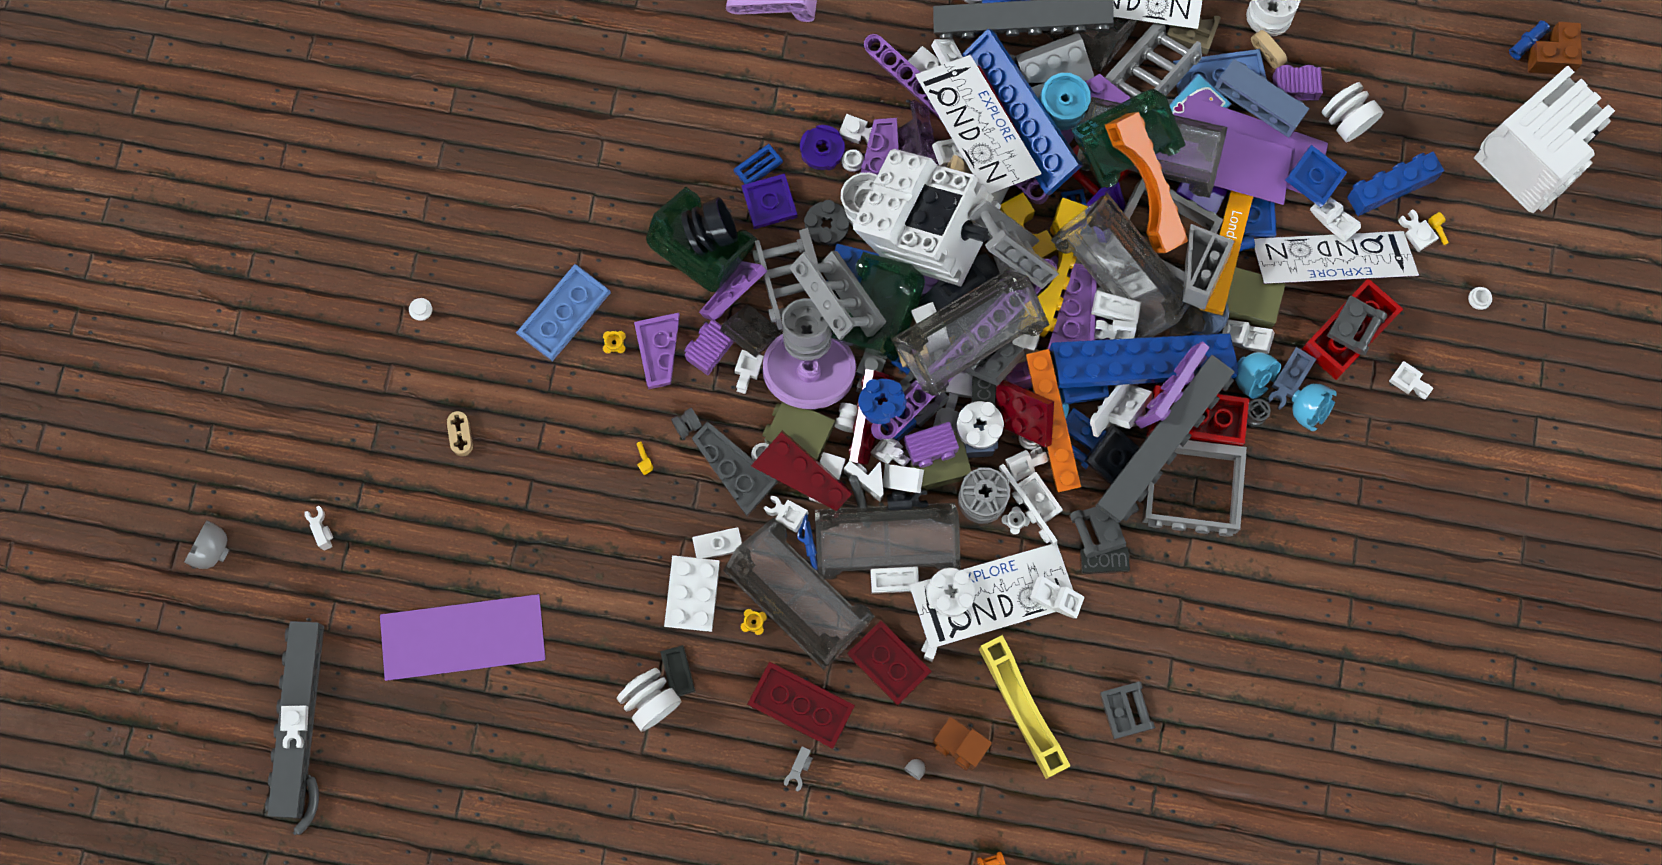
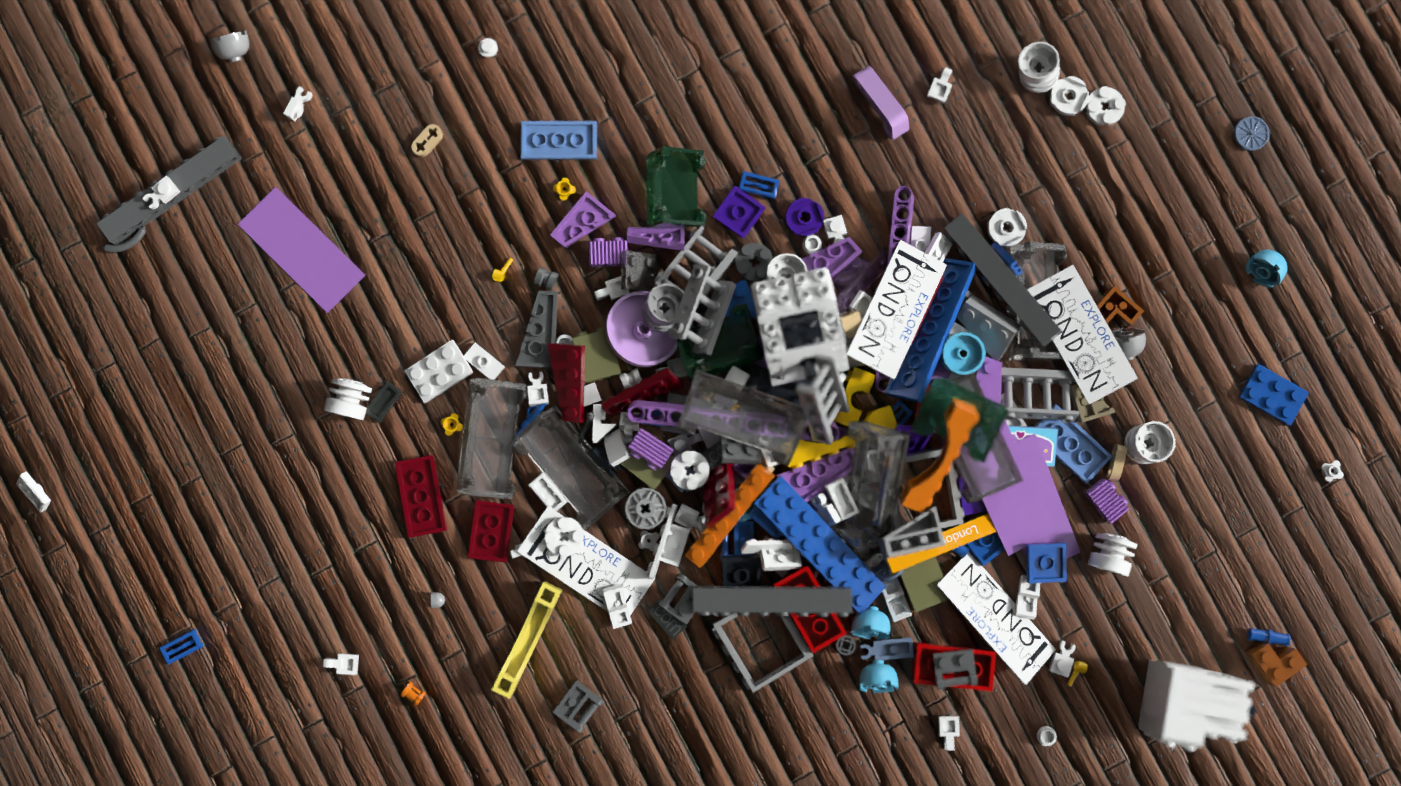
camera: 50 degrees right, 10 degrees up
black wheel [681,197,738,256] -> none
light grey plate [784,747,813,792] -> none
blue plate [858,379,907,424] -> none
dark orange brick [933,717,992,771] -> none
medium lavender wing [1134,341,1210,428] -> none
sand blue brick [1214,59,1309,138] -> none
blue brick [1347,151,1445,216] -> none

